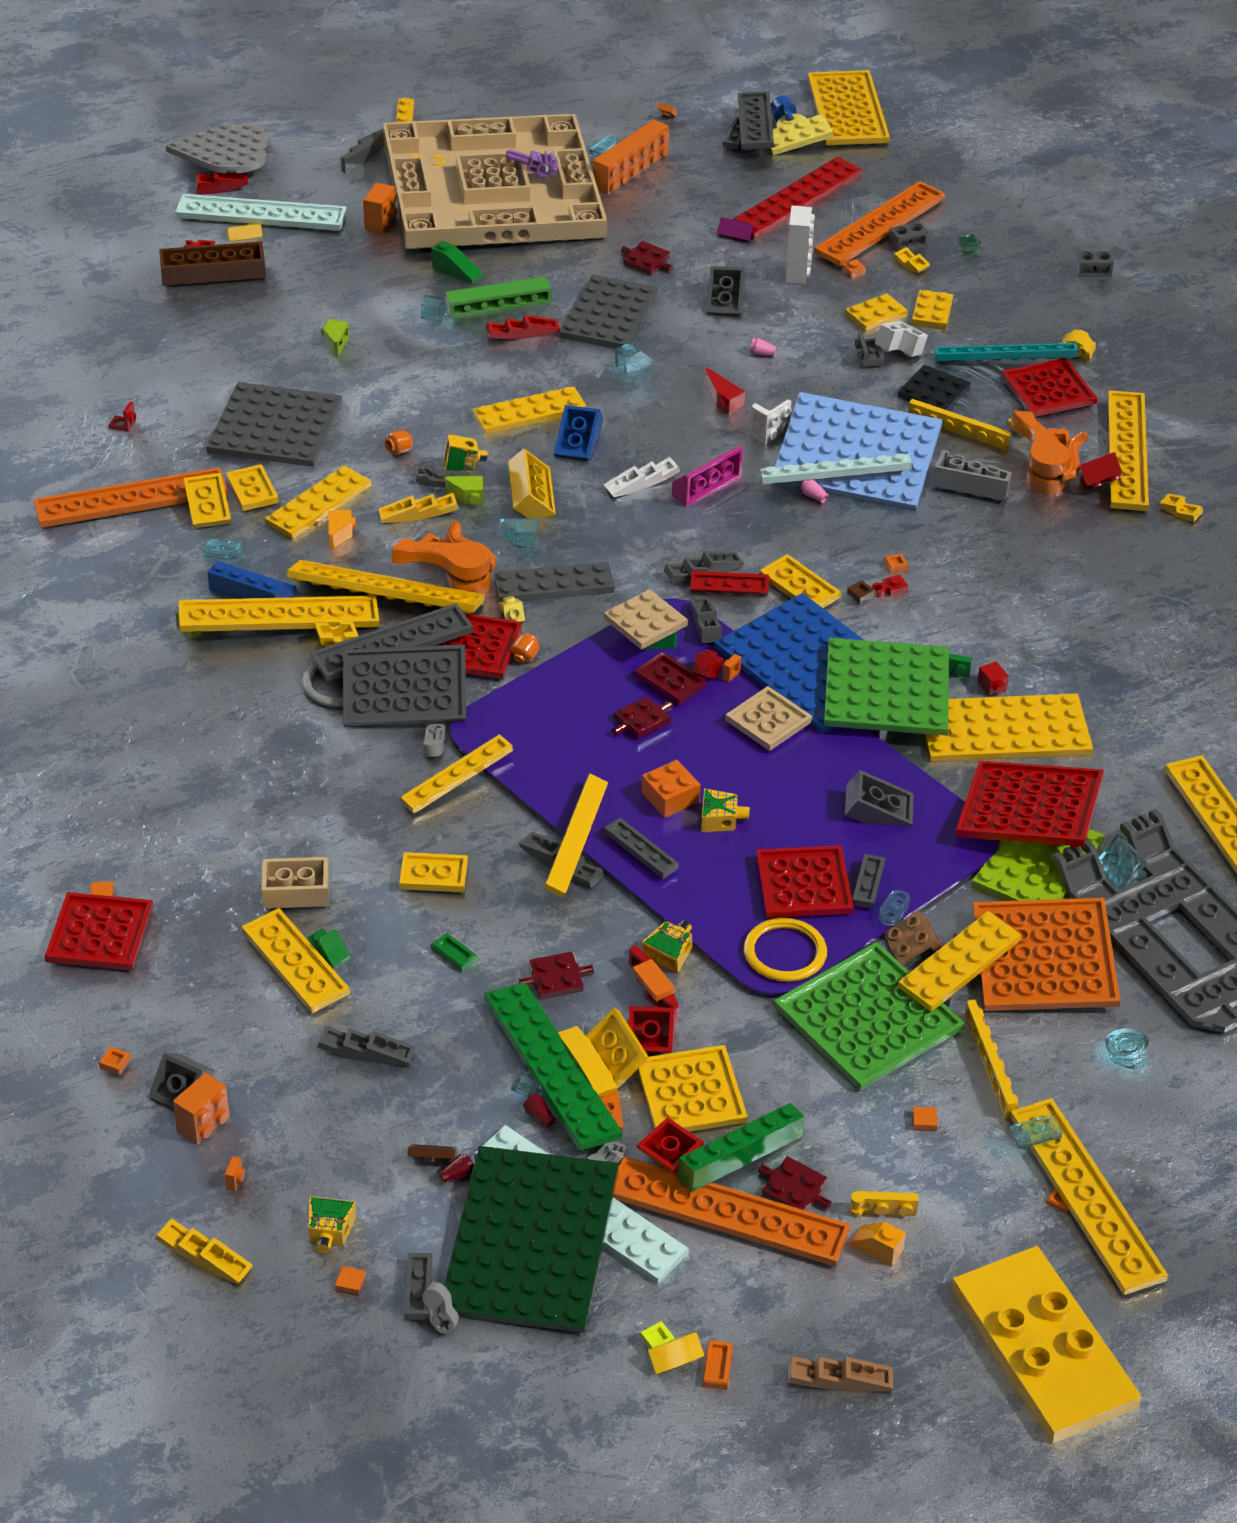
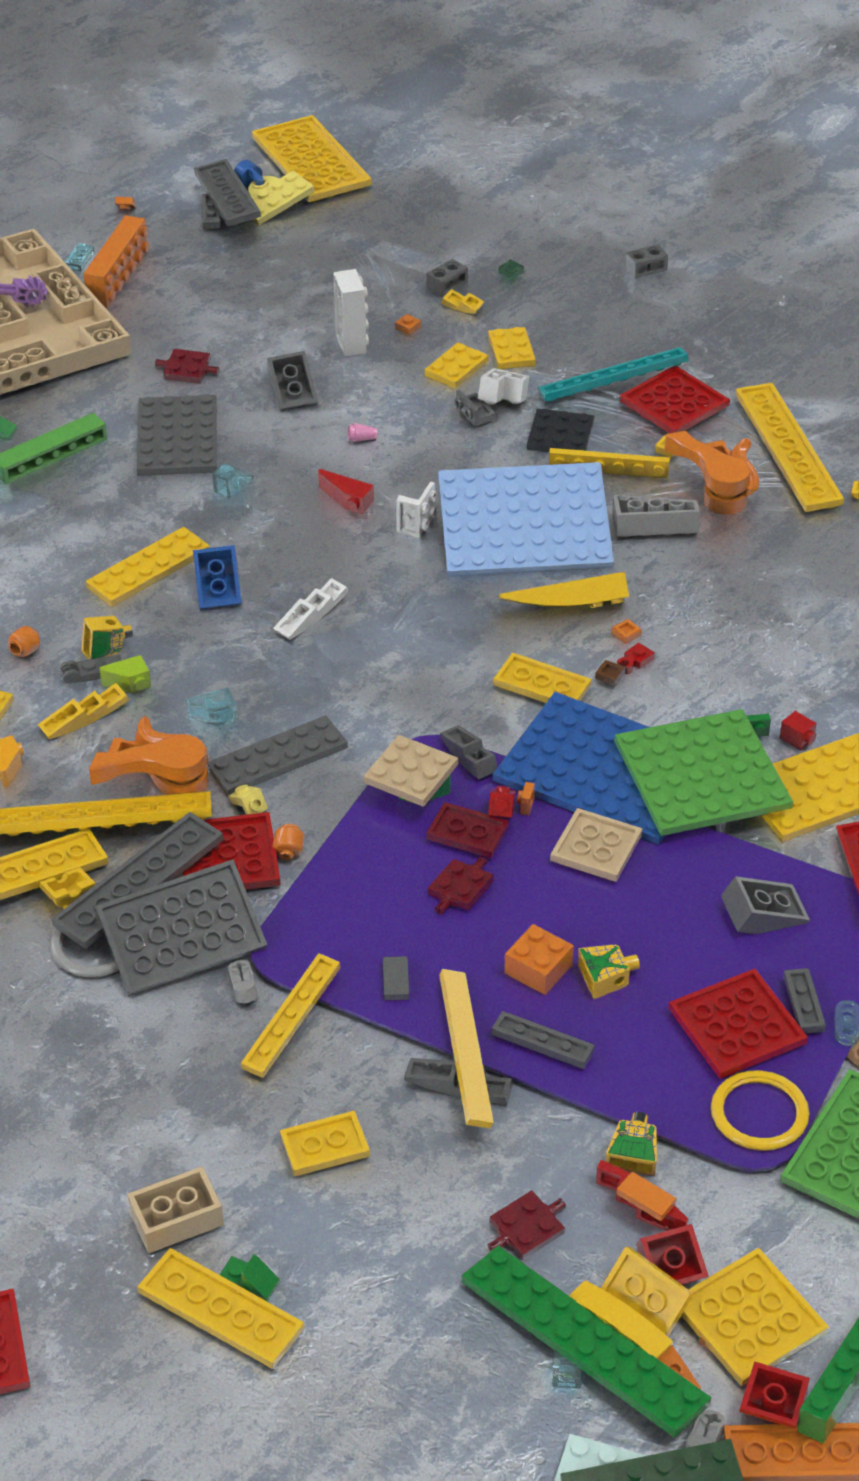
camera: 20 degrees left, 0 degrees up
dark grey slope [317,1025,415,1066] -> none
green tile [431,933,478,972] -> none
red slope [485,315,561,339] -> none
yellow slope [508,448,556,518] -> none
dark red cone [523,1094,556,1128] -> none
dark grey slope [664,551,744,582] -> none
dark pink slope [672,446,743,507] -> none
red plate [690,571,769,595] -> none
magenta tile [717,217,754,241] -> none
red plate [732,157,862,239] -> none
light aqua plate [761,454,912,484] -> none
bright pink cone [800,479,828,503] -> none
orange plate [814,181,945,266] -> none
yellow cylinder [1060,330,1096,360] -> none
red slope [1079,452,1123,489] -> none
none -> dark grey tile [383,956,409,1000]
none -> yellow wedge [498,572,629,608]

